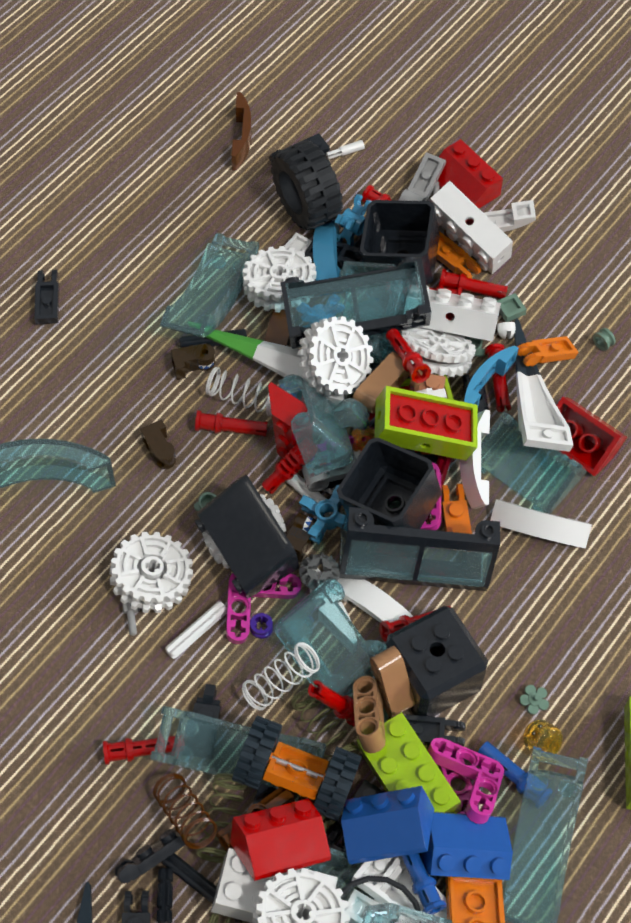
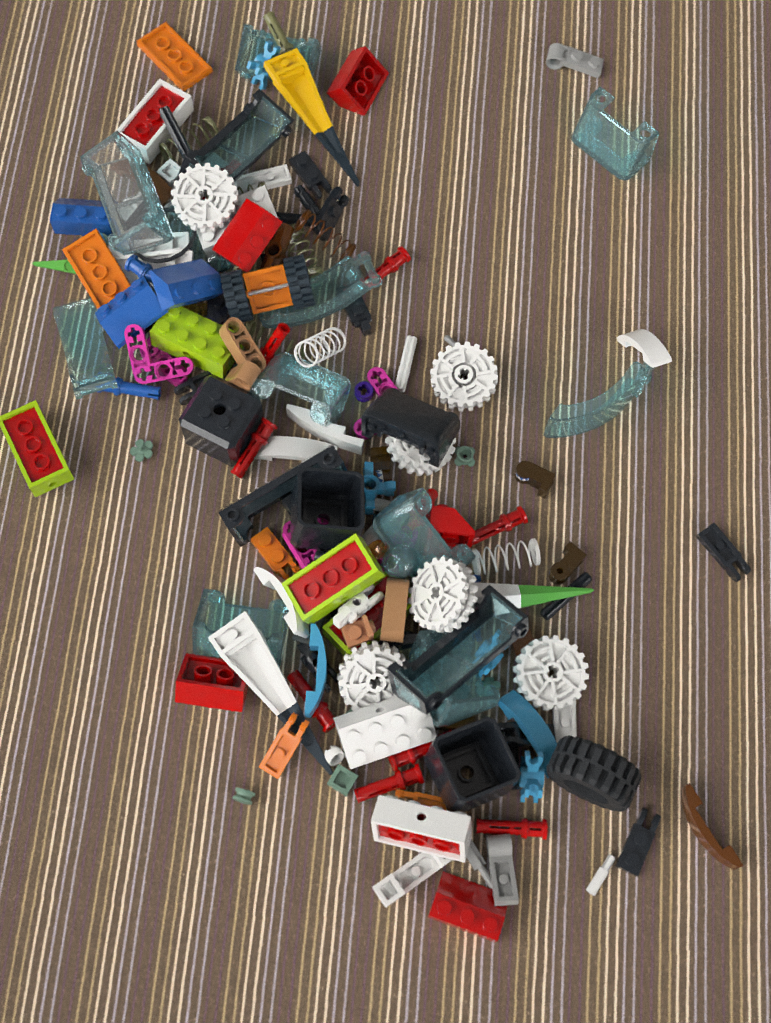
camera: 145 degrees right, 10 degrees up
clear light blue windscreen [160,233,259,338] -> none
dark grey gear [299,552,340,591] -> none
red pin [386,329,431,383] -> none
white slope [490,499,592,548] -> none
clear yellow head [523,719,563,759] -> none

